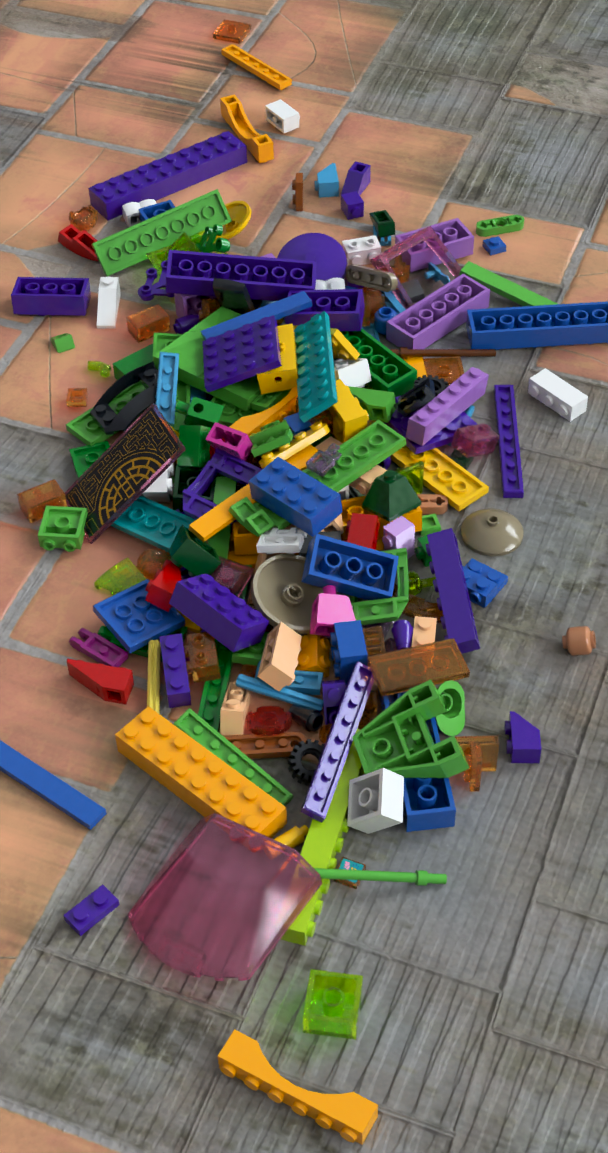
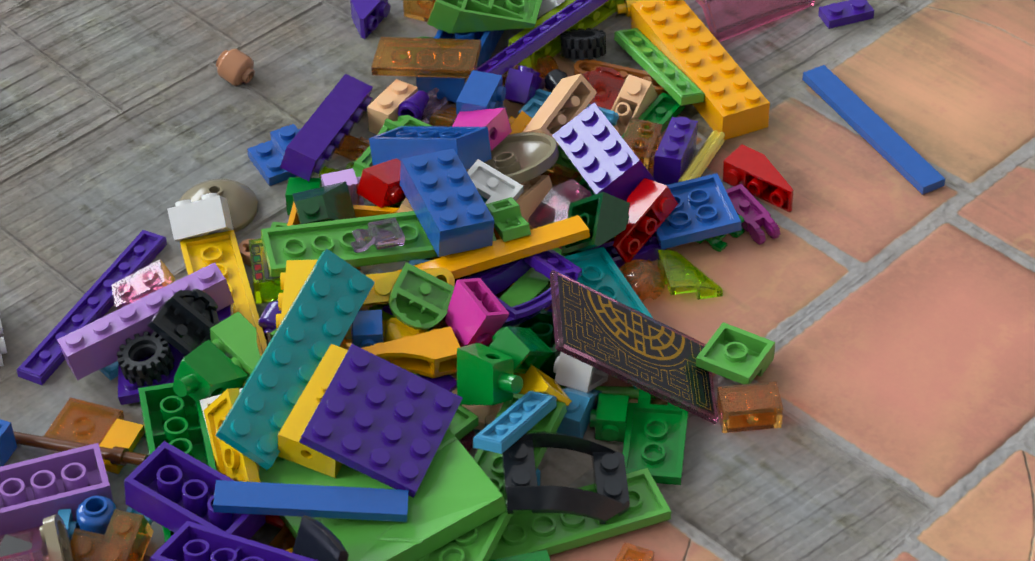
camera: 155 degrees left, 5 degrees down
none -> white brick [167,193,234,243]
none -> green torso [173,340,248,405]

